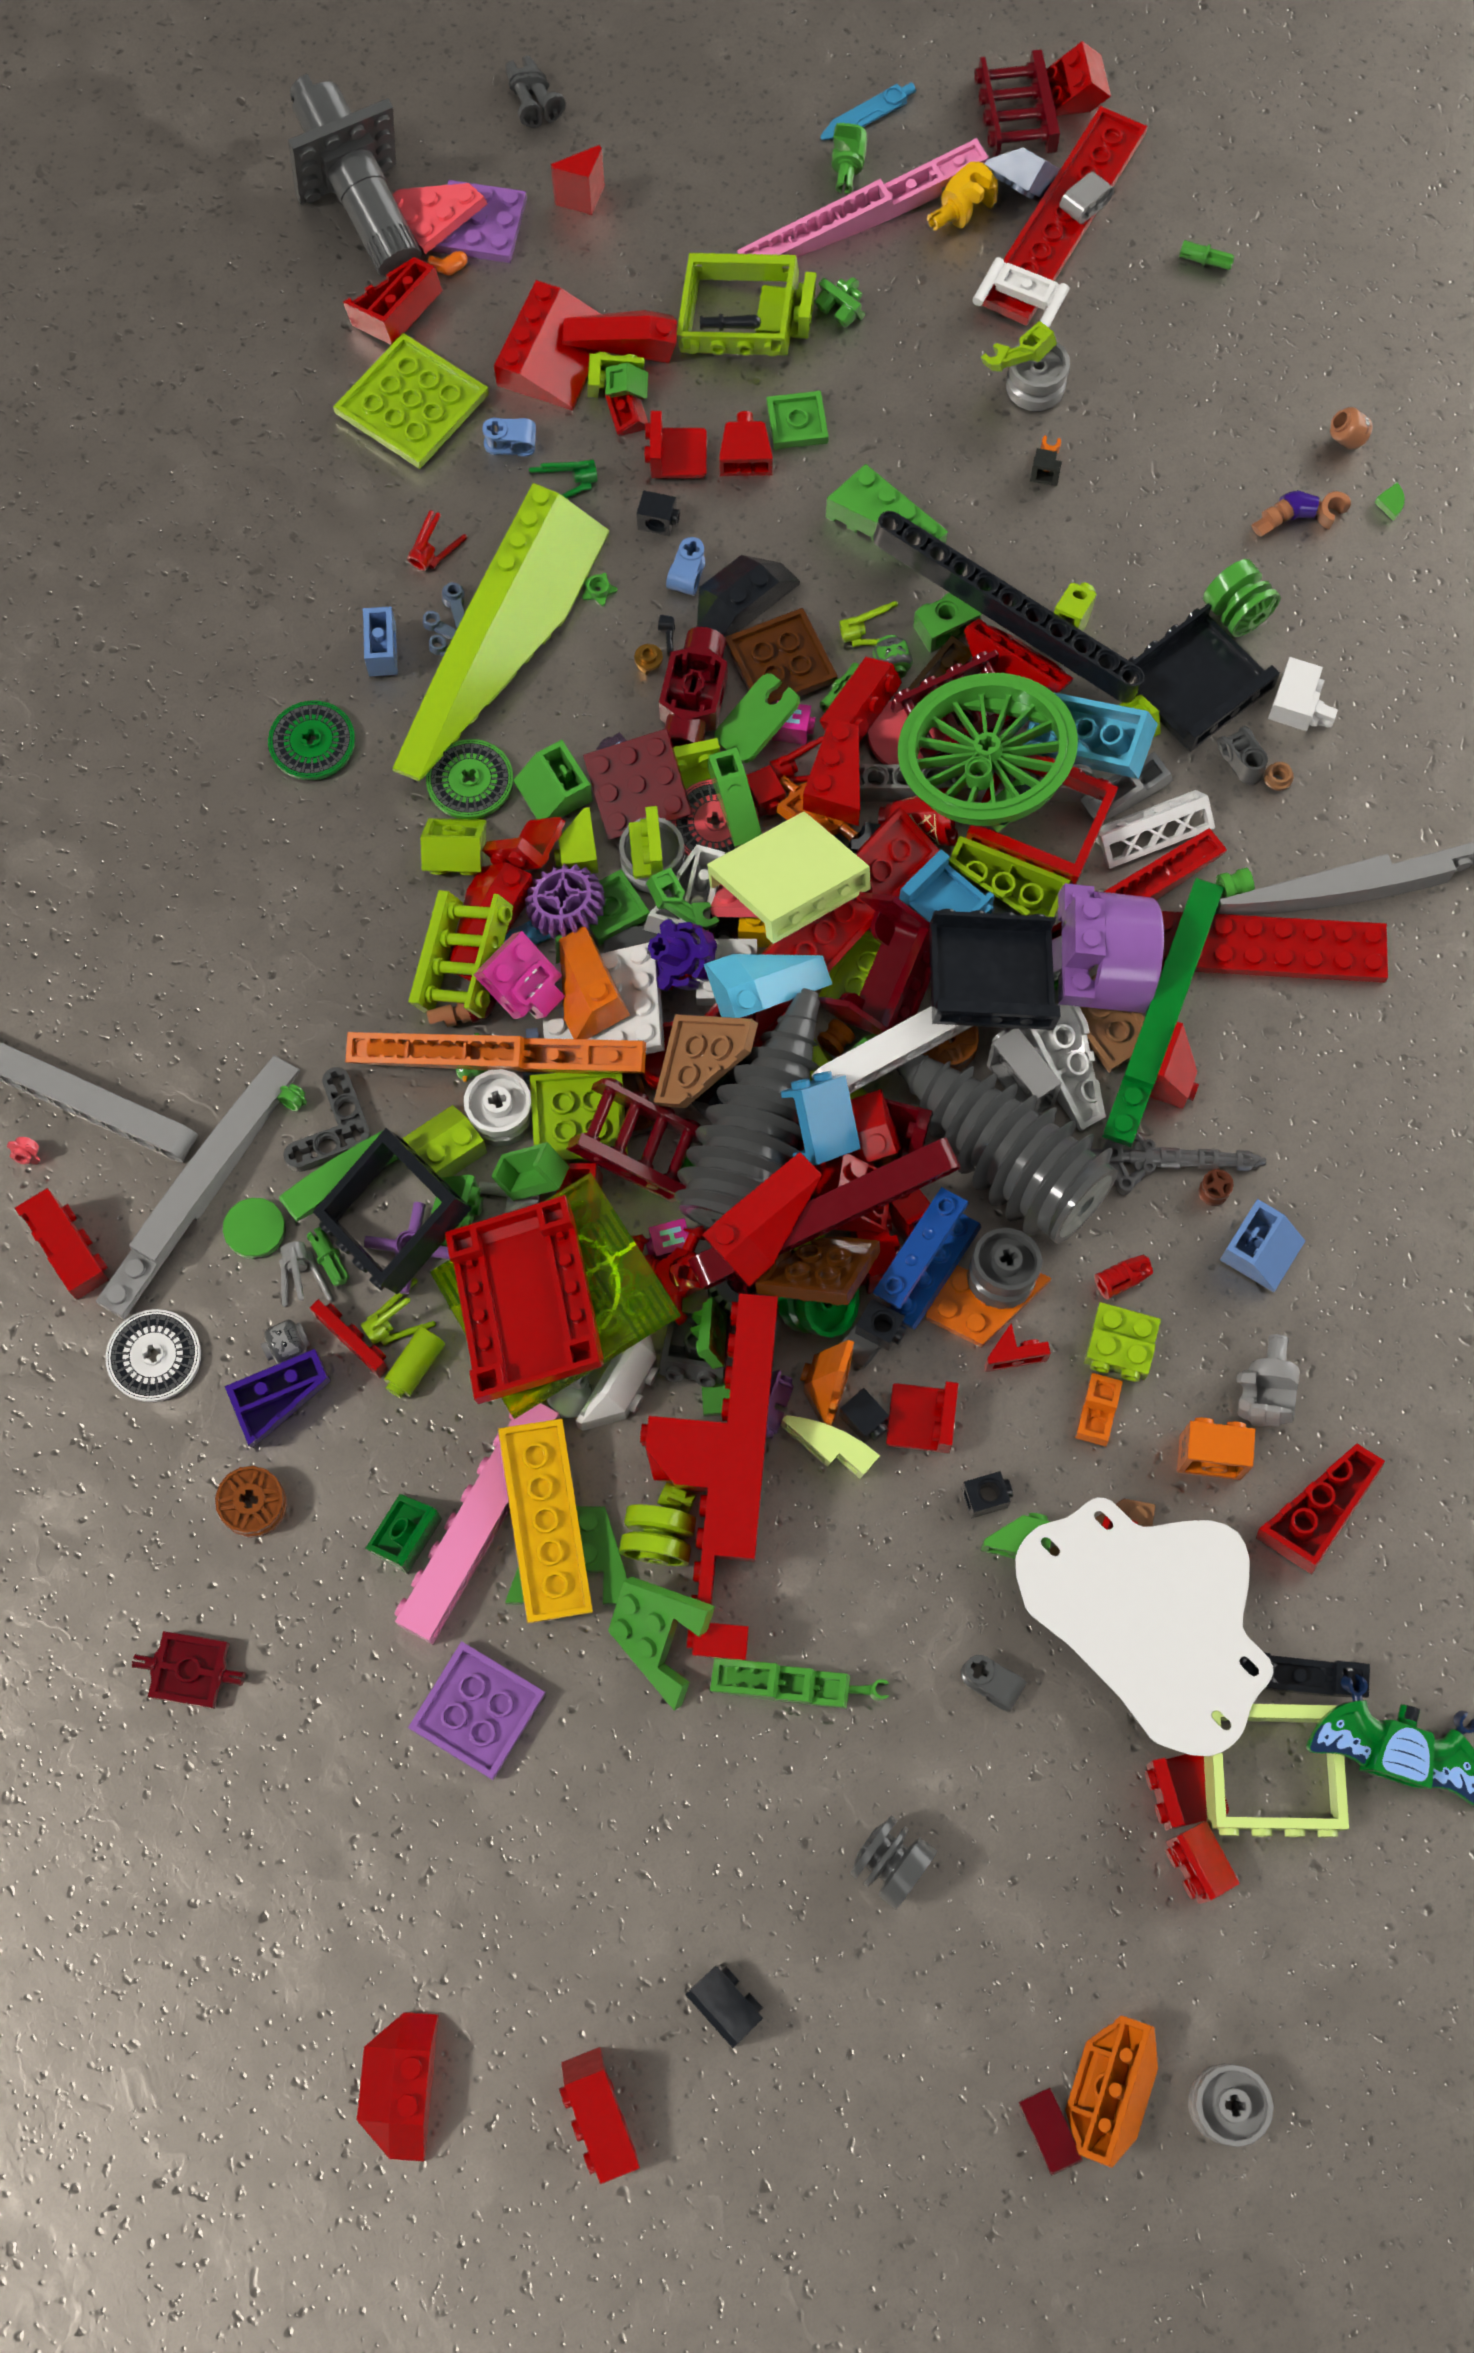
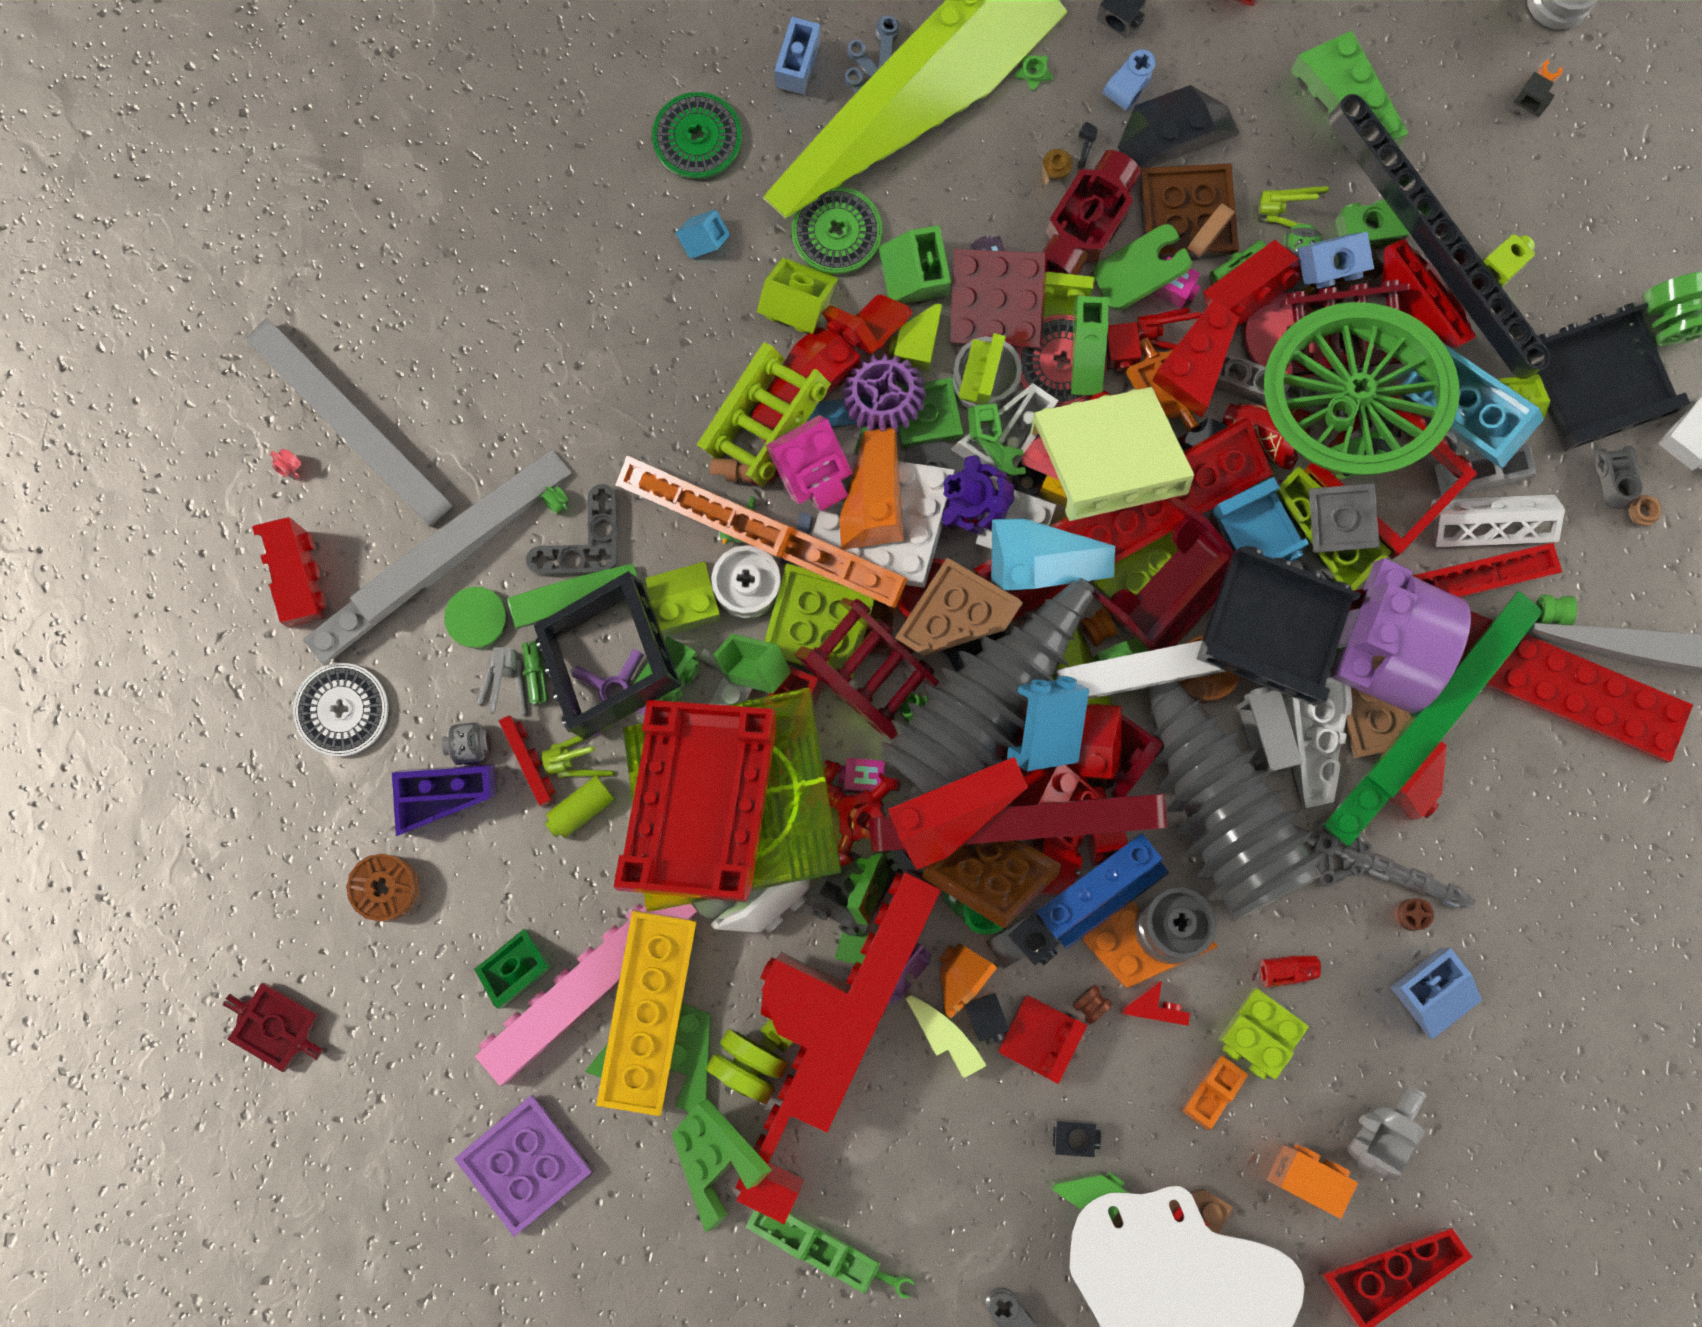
camera: 20 degrees right, 10 degrees up
none -> dark azure panel [675,209,730,258]
none -> copper wheel [1072,984,1113,1025]
none -> medium nougat beam [1188,203,1235,258]
none -> medium blue brick [1298,232,1374,288]
none -> flat silver plate [1309,483,1379,553]

